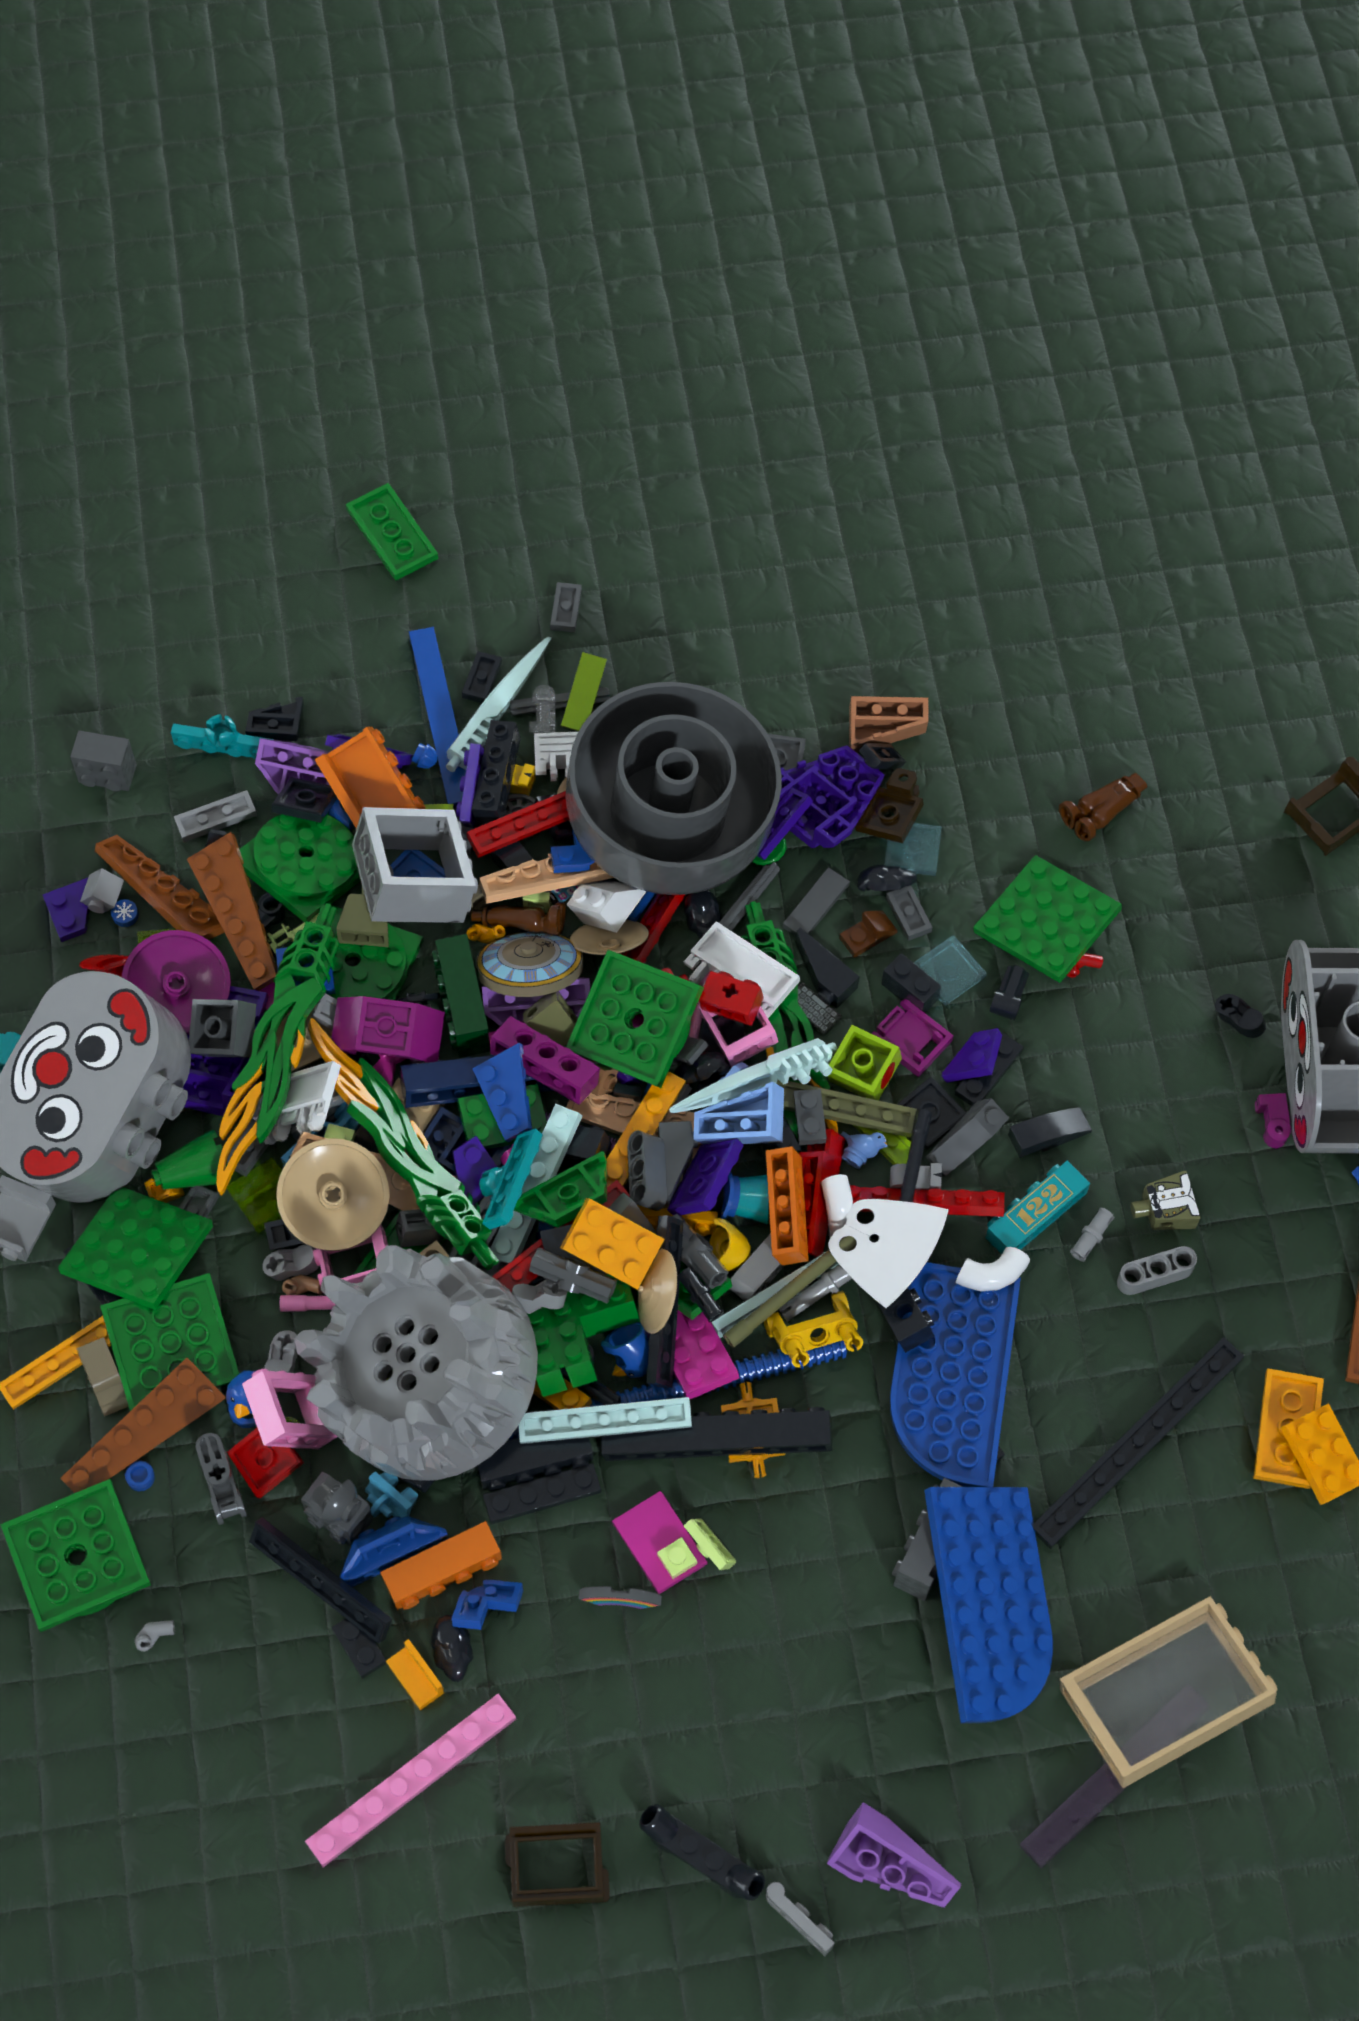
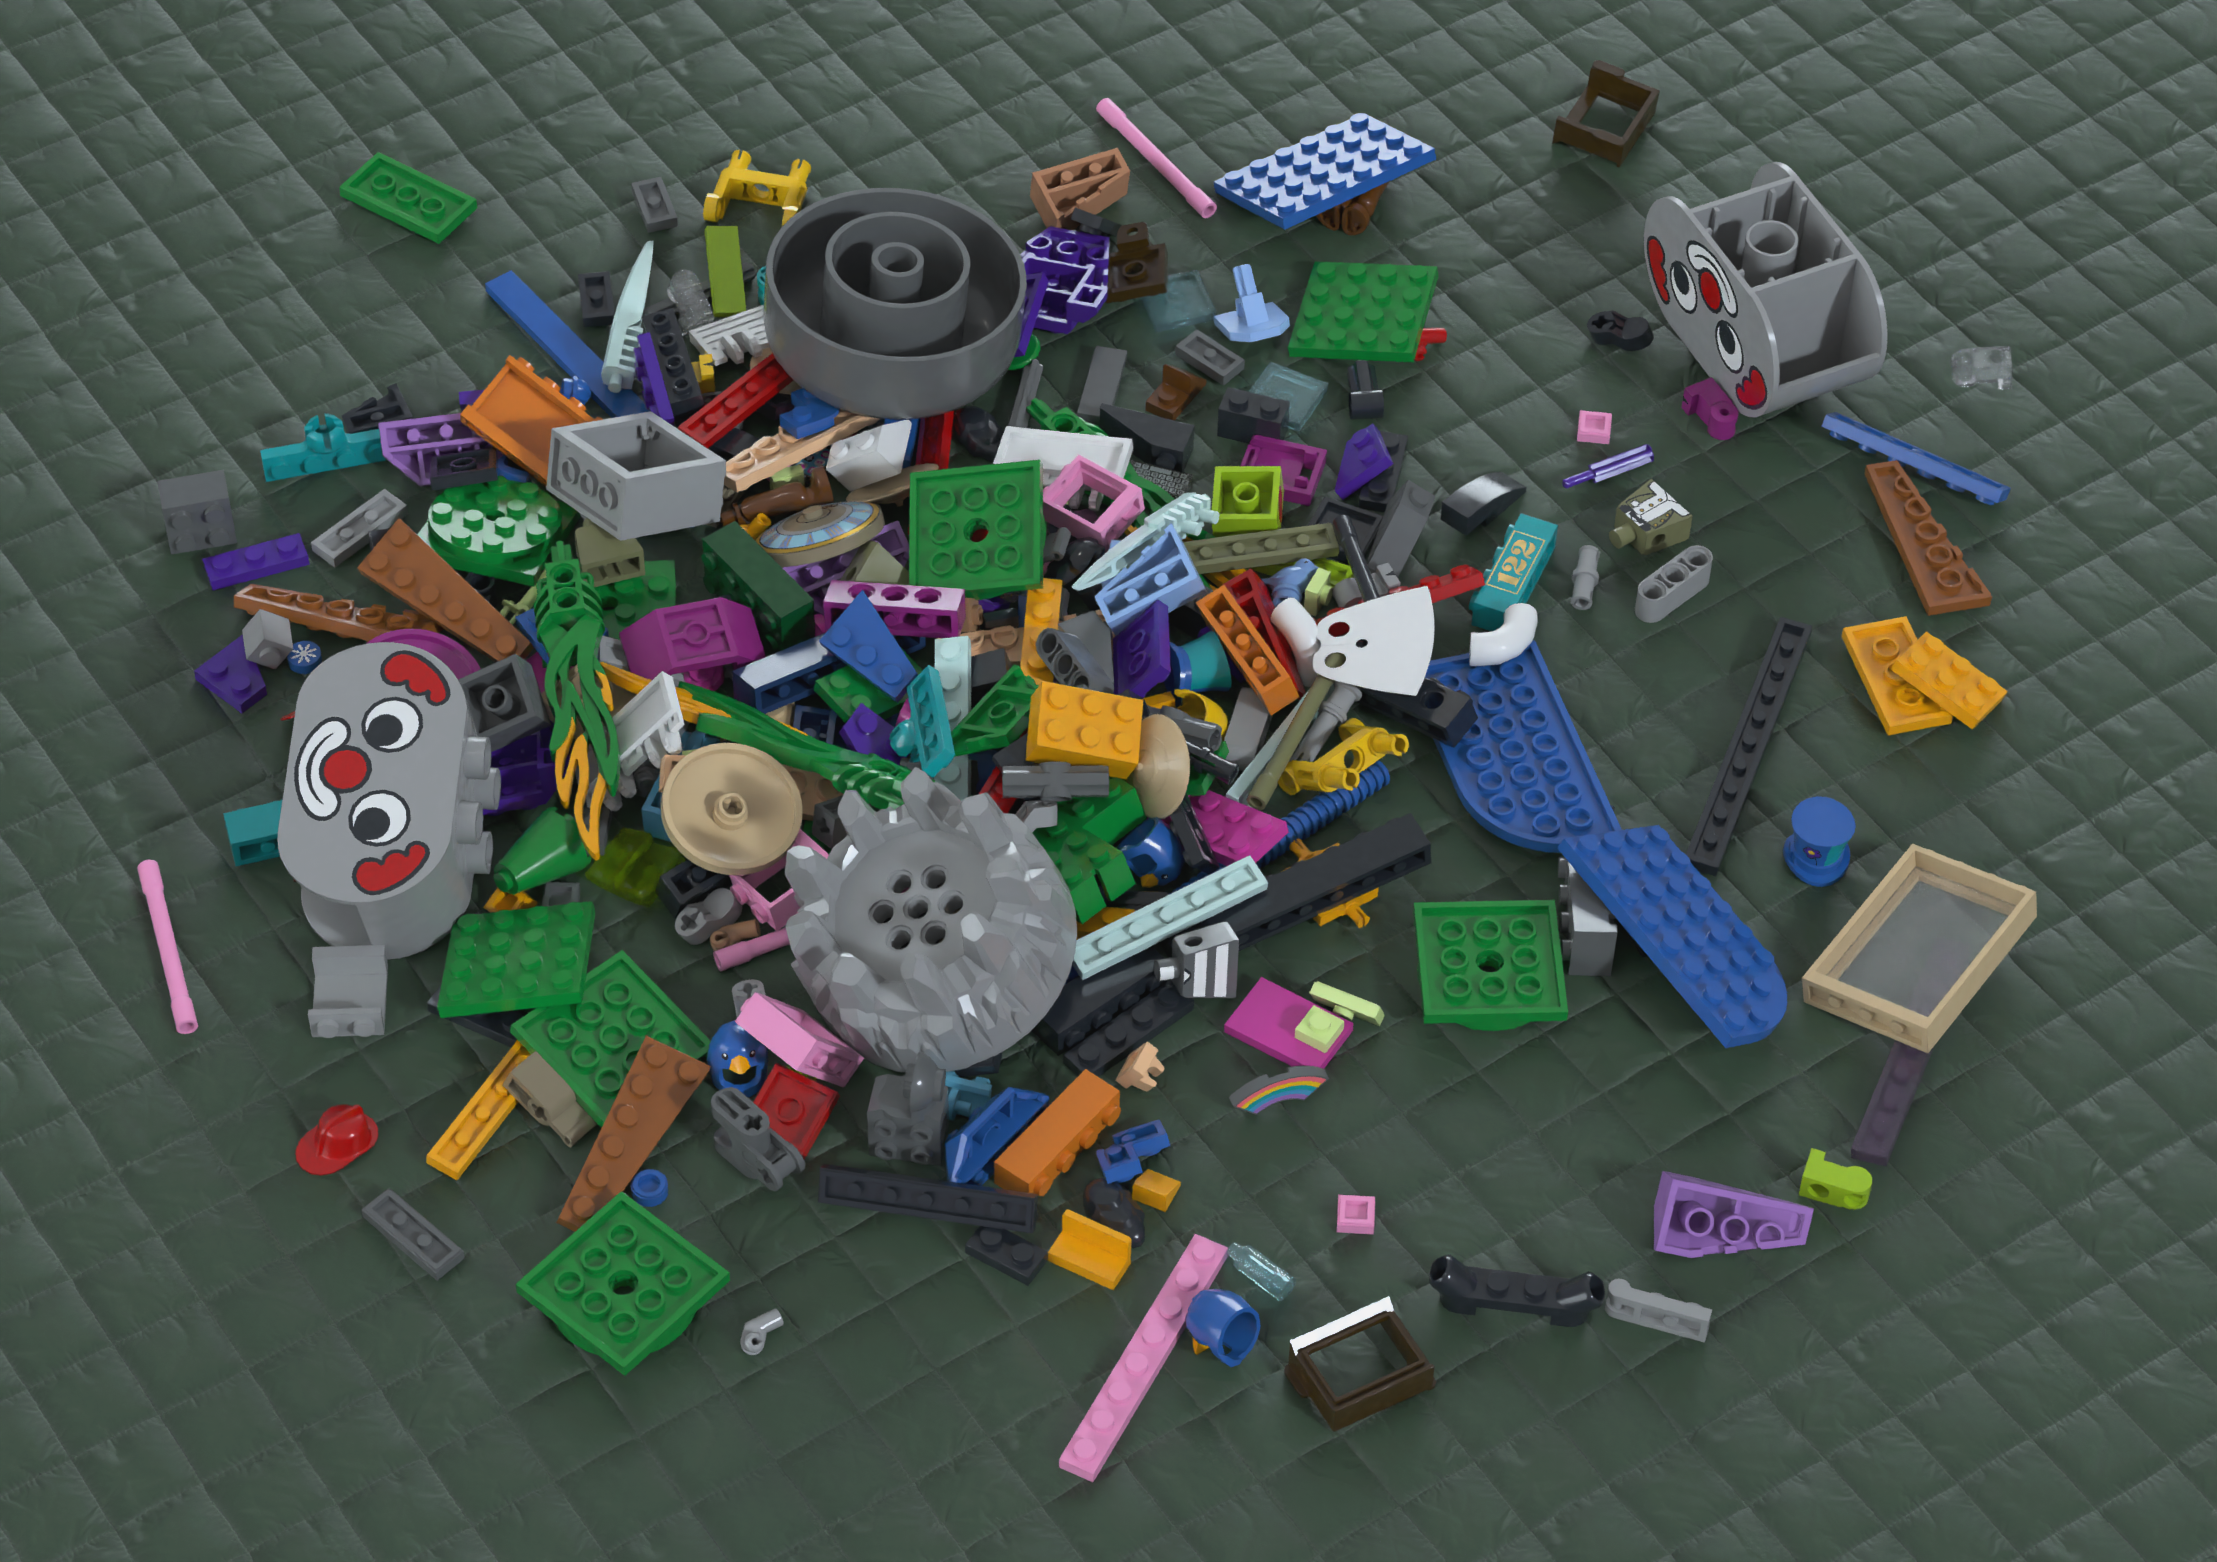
camera: 25 degrees left, 15 degrees down
red brick [699,971,764,1026] -> none
dark grey plate [793,1089,827,1145] -> none
black arm [857,865,917,892] -> none
none -> dark purple plate [202,533,310,591]
none -> yellow connector [703,150,811,226]
none -> bright pink piece [1096,98,1217,218]
none -> light nougat tile [1115,1042,1165,1092]
none -> light orange slope [1132,1169,1181,1212]
none -> dark grey torso [1154,922,1239,998]
none -> blue piece [1185,1289,1261,1367]
none -> light blue piece [1213,264,1290,342]
none -> blue plate [1214,113,1436,230]
none -> clear light blue cylinder [1227,1242,1296,1301]
none -> yellowish green plate [1304,568,1333,616]
none -> bright pink tile [1337,1195,1375,1234]
none -> green piece [1413,900,1568,1031]
none -> axle [1562,444,1654,489]
none -> bright pink tile [1577,410,1612,444]
none -> blue hat [1783,796,1856,887]
none -> lime leg [1799,1148,1872,1210]

